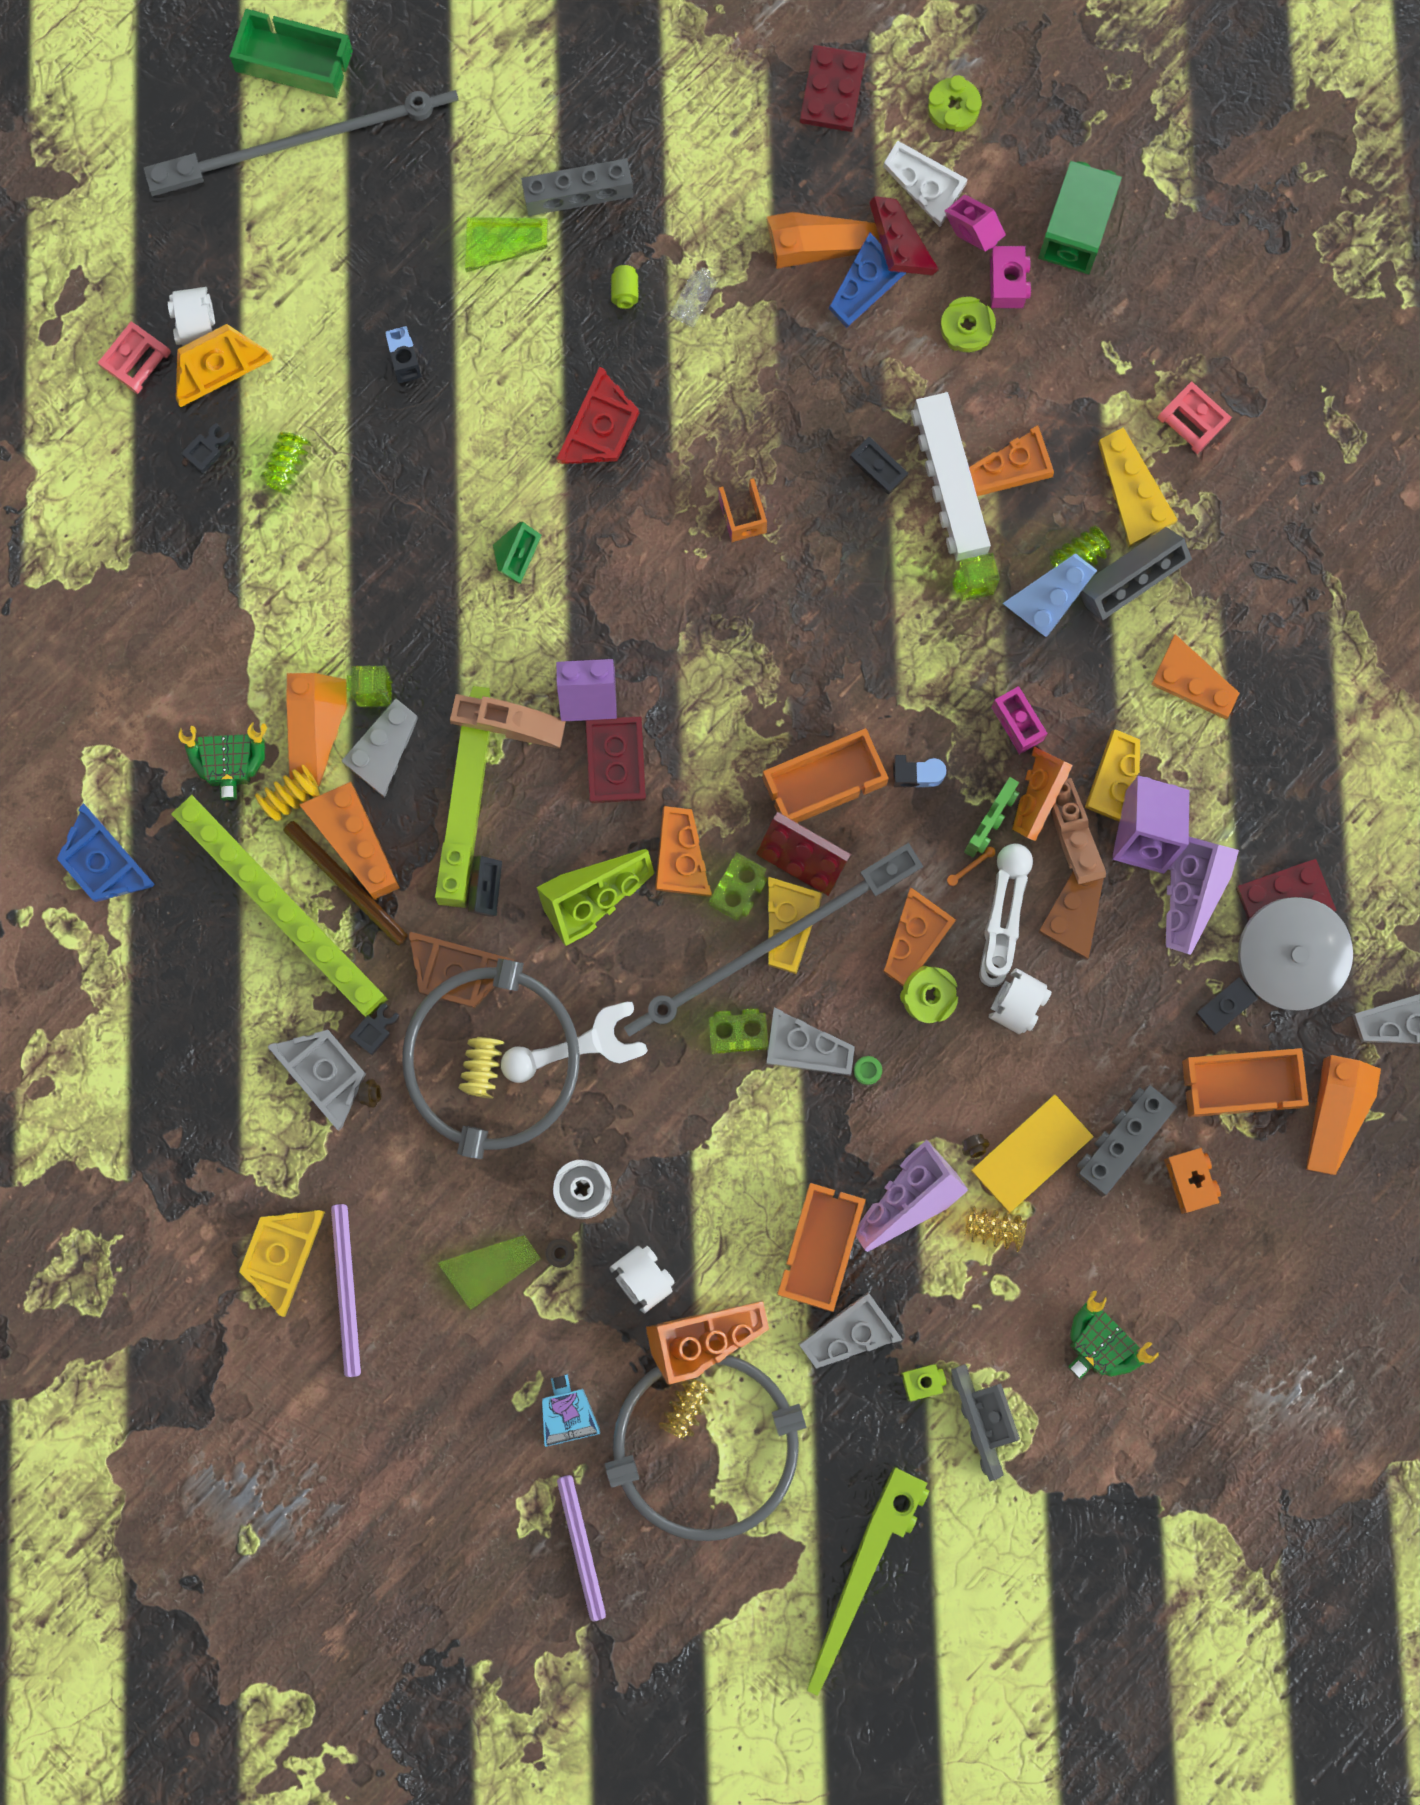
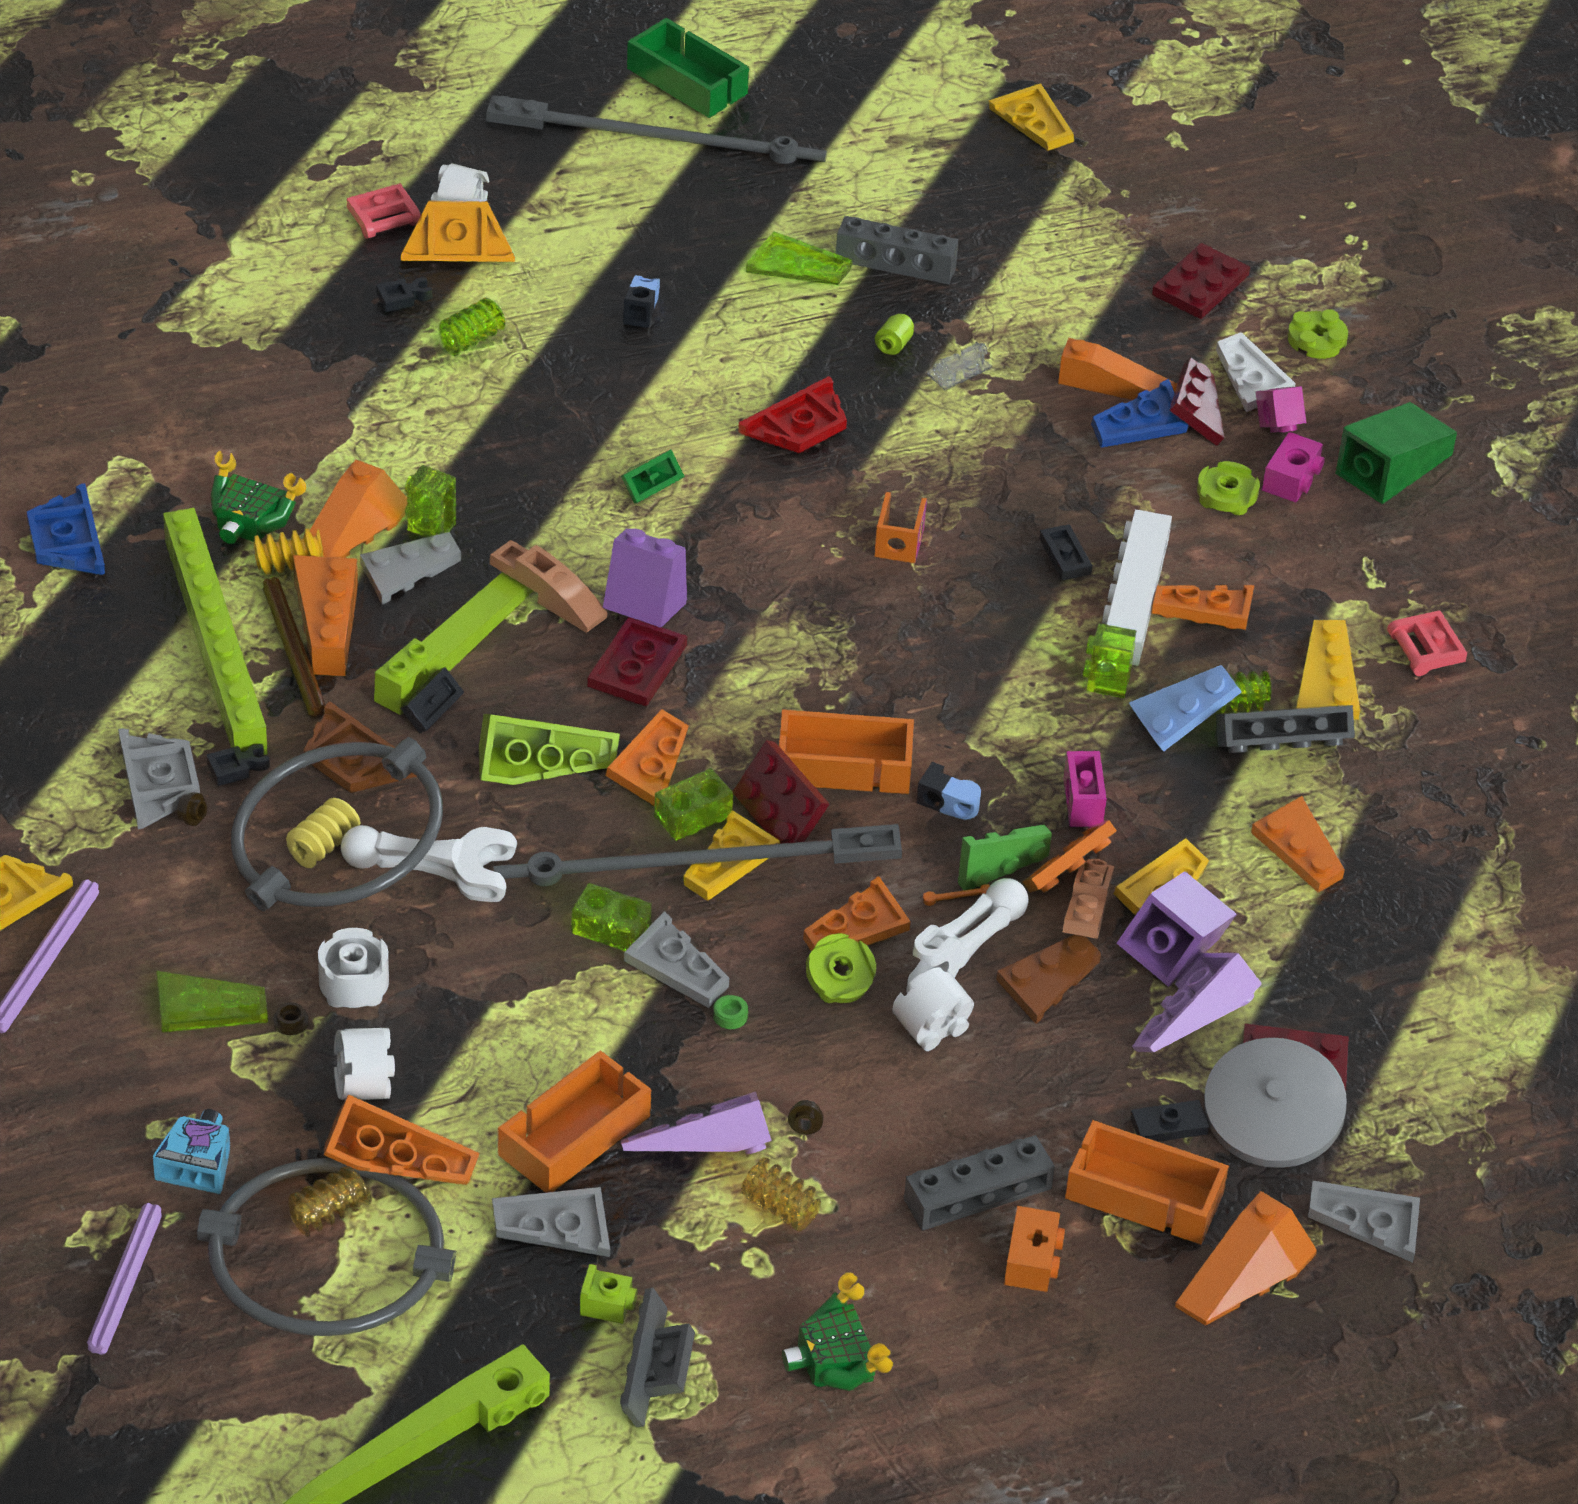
camera: 25 degrees right, 35 degrees down
yellow tile [970,1095,1094,1213] -> none

